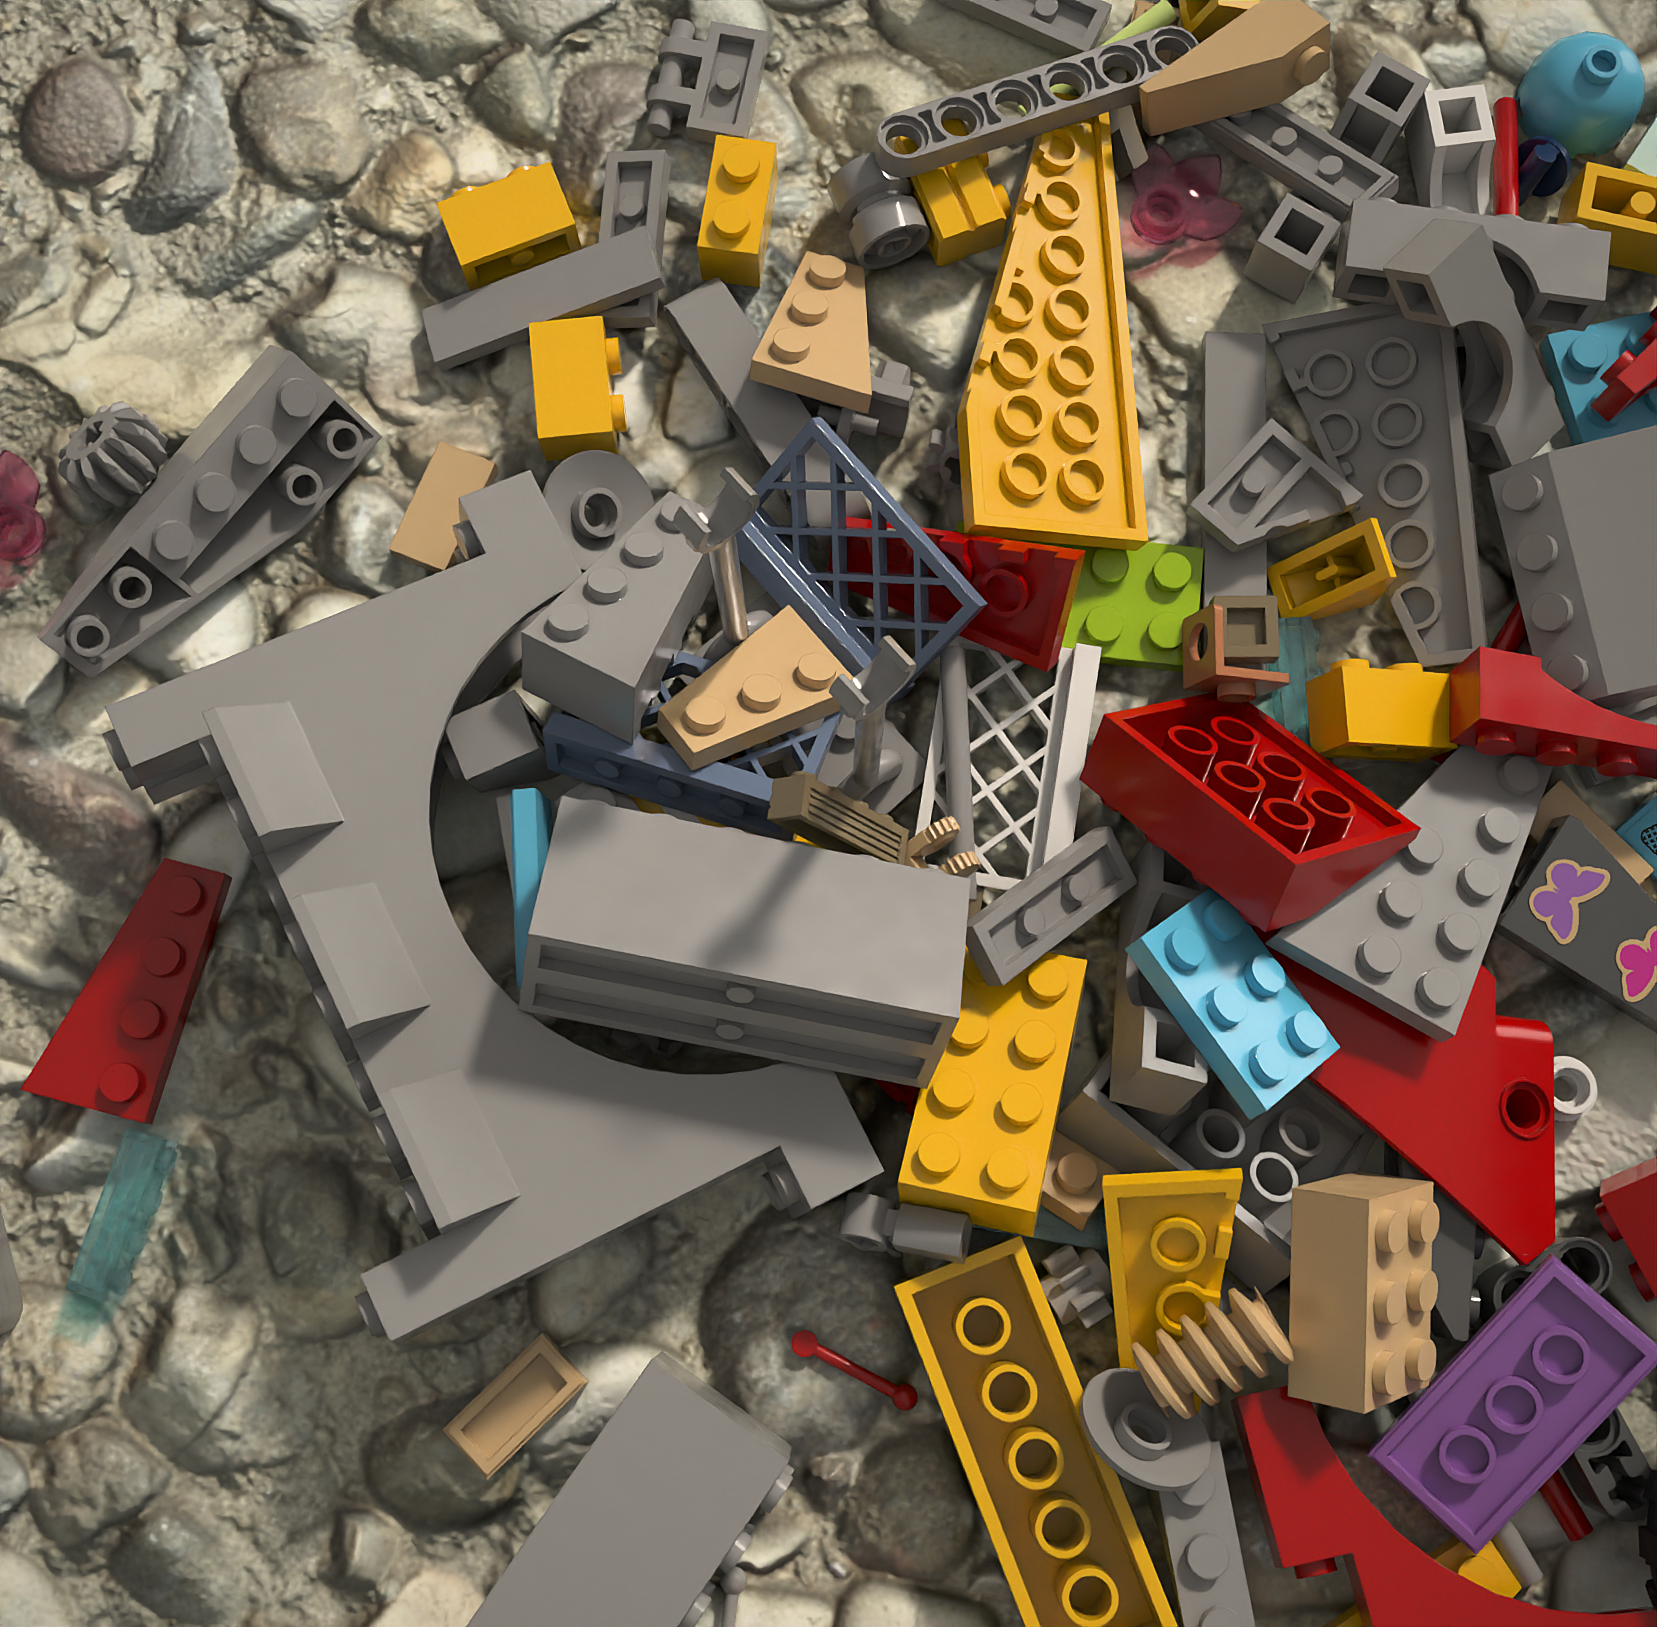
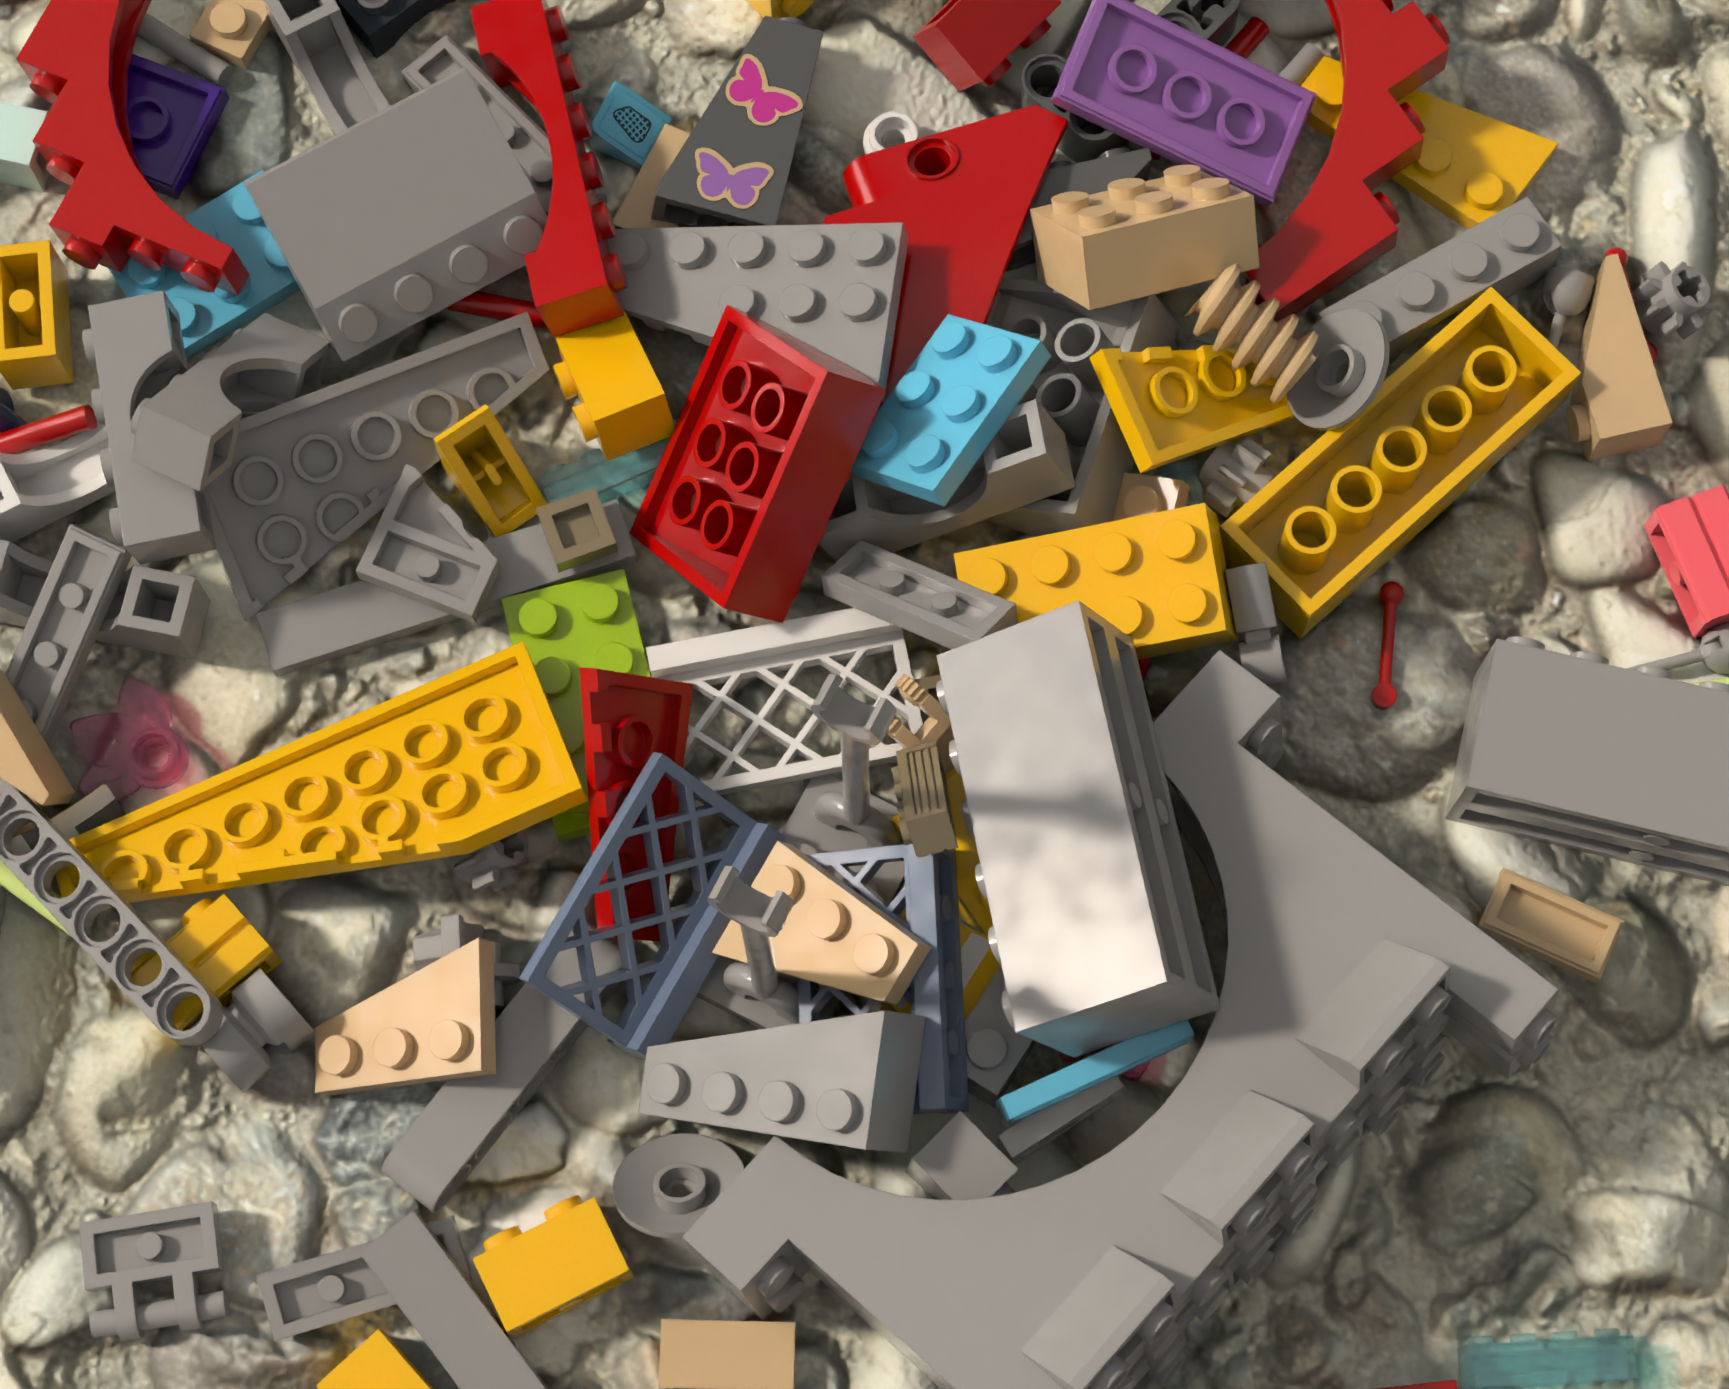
camera: 110 degrees left, 5 degrees down
yellow brick [697,135,778,288] -> none
light grey bar [940,646,977,902] -> none
nougat bracket [1182,604,1290,703] -> none

